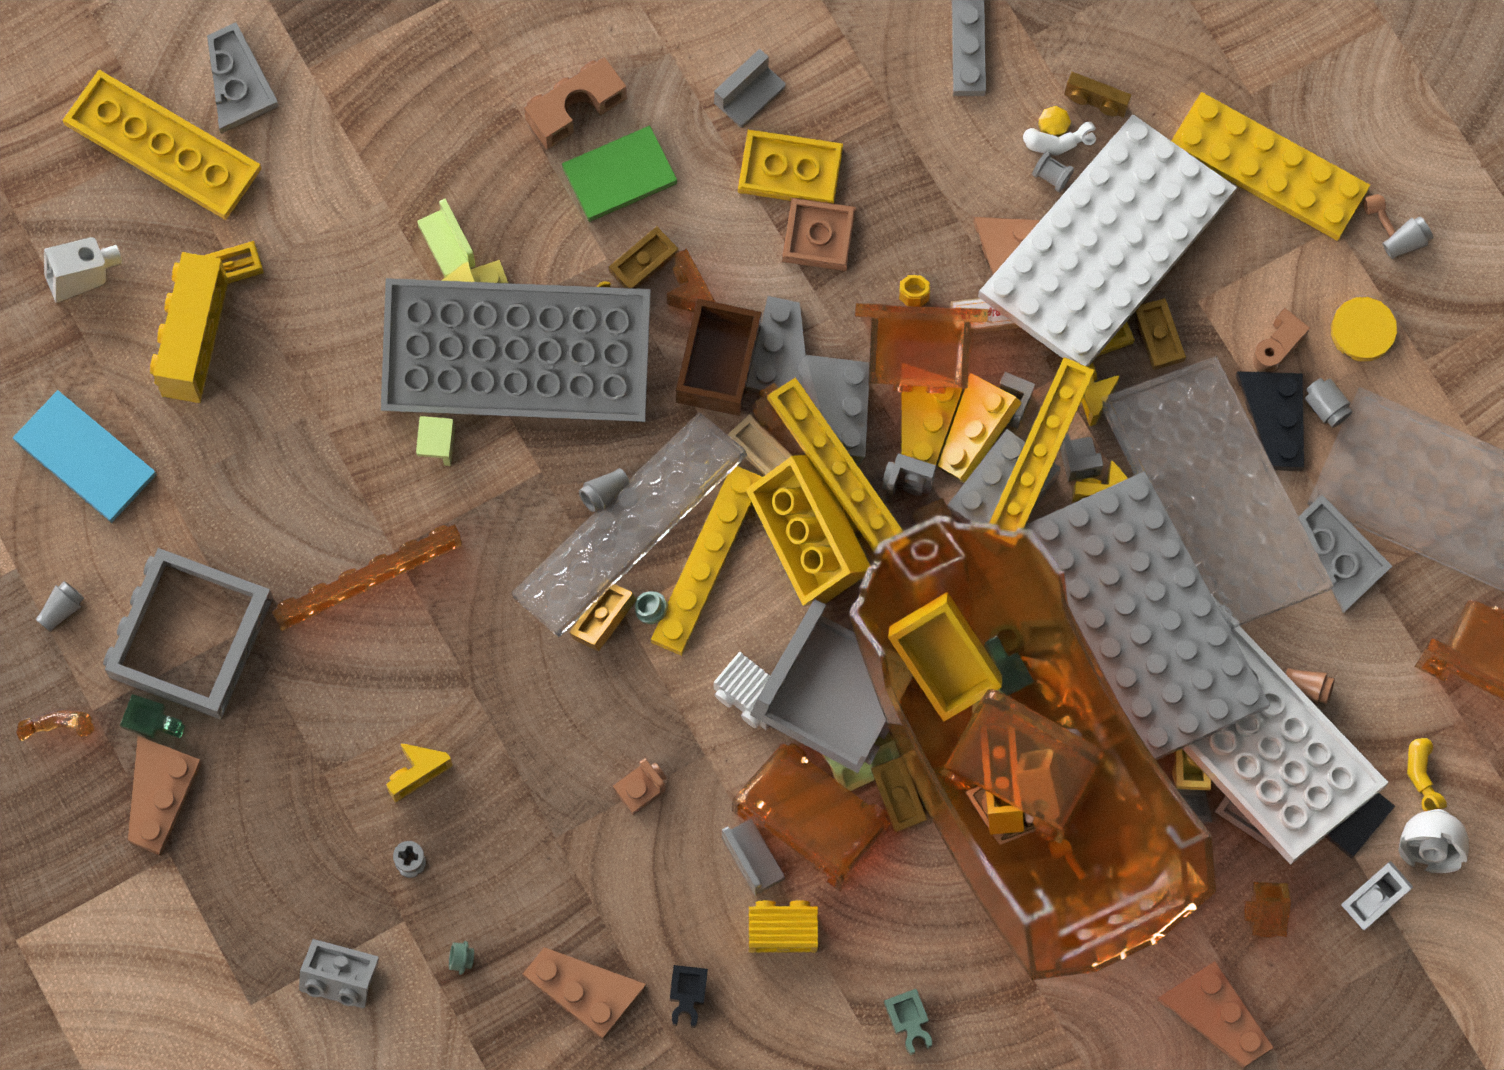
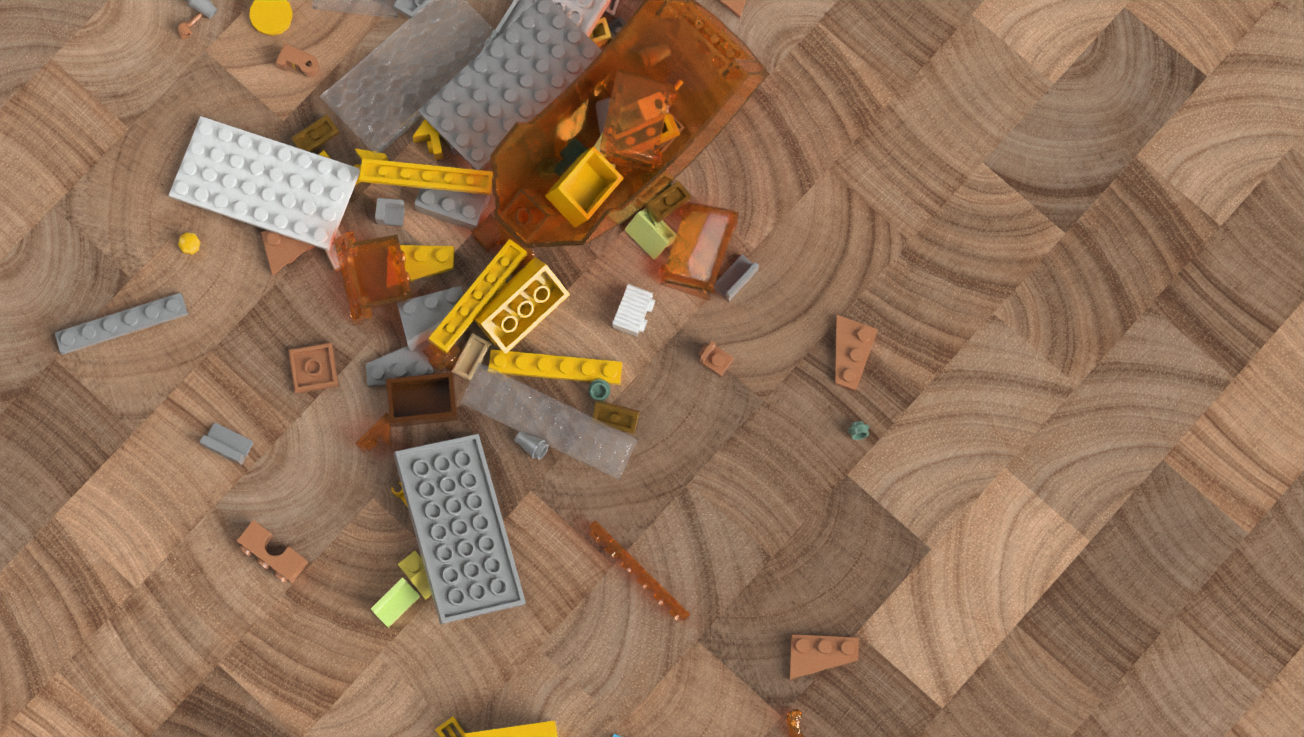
camera: 105 degrees left, 5 degrees up
light grey window [103,548,273,720] -> none
clear green plate [120,694,185,739] -> none
light grey bracket [299,939,379,1008] -> none
yellow slope [386,744,453,802] -> none
light grey bush [393,841,426,878] -> none
yellowish green panel [416,416,455,466] -> none
bright green tile [562,125,677,222] -> none
pearl gold plate [608,226,679,289] -> none
black plate [670,965,708,1028] -> none
yellow tile [738,129,843,204] -> none
yellow brick [748,900,818,953] -> none
light grey panel [750,599,916,773] -> none
light grey bracket [882,453,936,502] -> none
sand green plate [884,989,932,1055] -> none
yellow tile [899,275,930,307] -> none
yellow wing [938,373,1022,483] -> none
white arm [1023,122,1096,156] -> none
light grey bush [1032,151,1074,192] -> none
light grey panel [1060,434,1103,481] -> none
pearl gold plate [1064,72,1132,118] -> none
yellow plate [1171,92,1370,241] -> none
black wing [1235,371,1304,471] -> none
light grey brick [1305,378,1353,428] -> none

